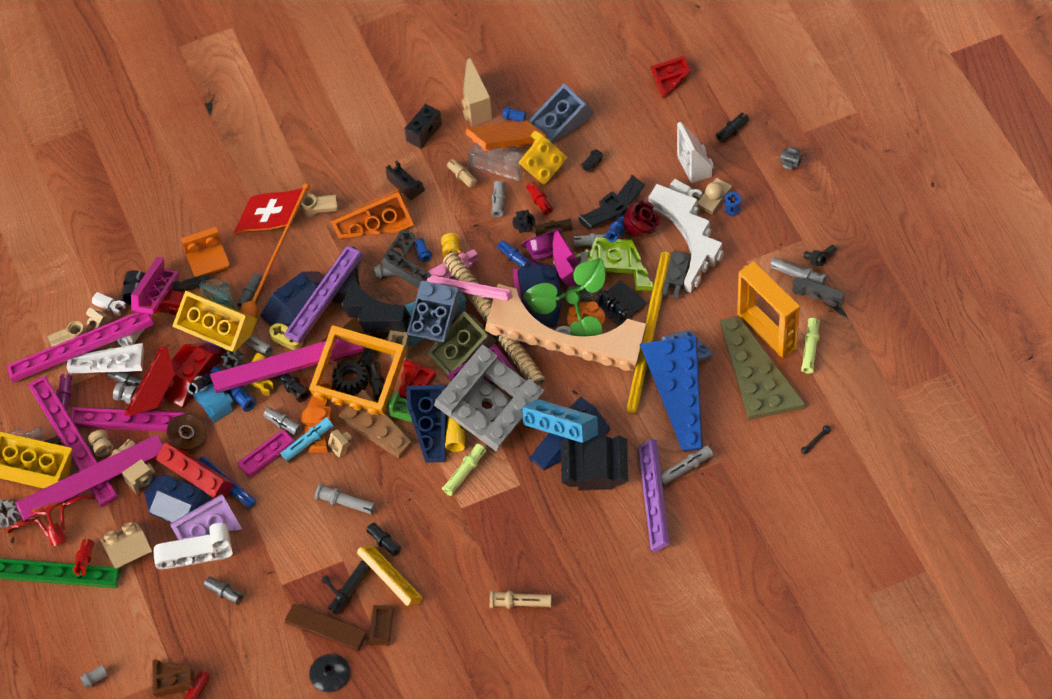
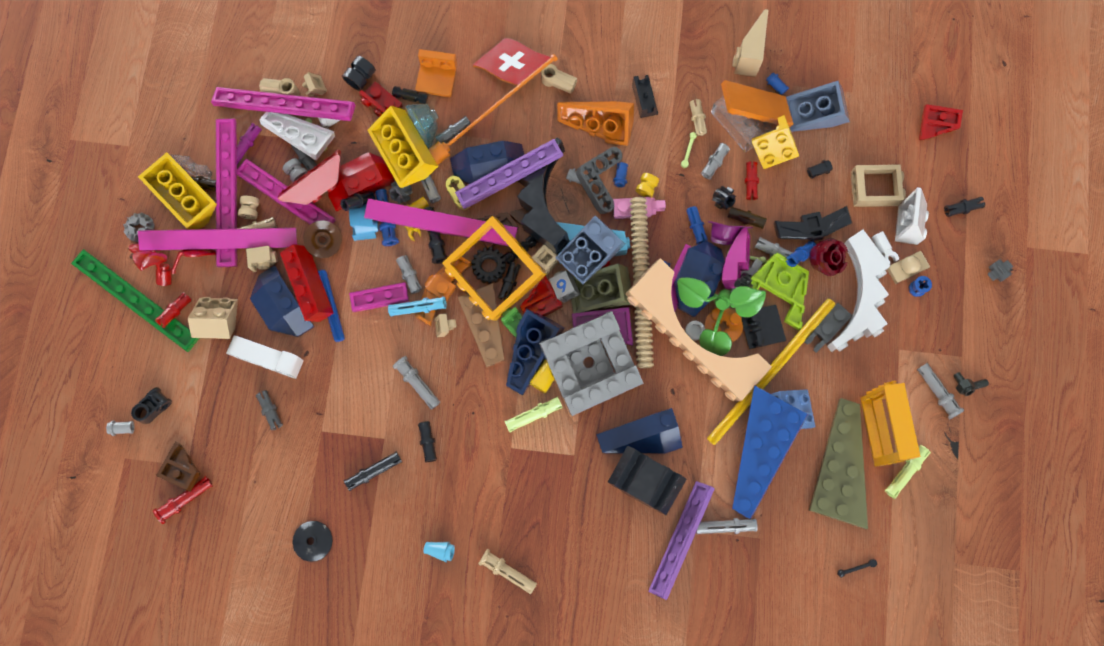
camera: 25 degrees right, 20 degrees up
white bar [92,292,126,316] -> none
dark pink fence [131,257,179,314] -> none
lavender wing [170,494,242,540] -> none
reddish brown tile [285,604,367,651] -> none
black hinge [322,576,344,601] -> none
yellow tile [357,545,423,606] -> none
reddish brown tile [369,605,394,646] -> none
black brick [405,104,442,149] -> none
bright pink axle [427,276,513,301] -> none
dark azure brick [522,399,598,443] -> none
dark grey hinge [792,278,844,308] -> none
none -> black piece [131,387,172,424]
none -> medium azure cone [424,542,455,562]
none -> light grey brick [549,271,581,303]
none -> yellowish green hinge [681,132,697,168]
none -> tan window [851,165,906,207]

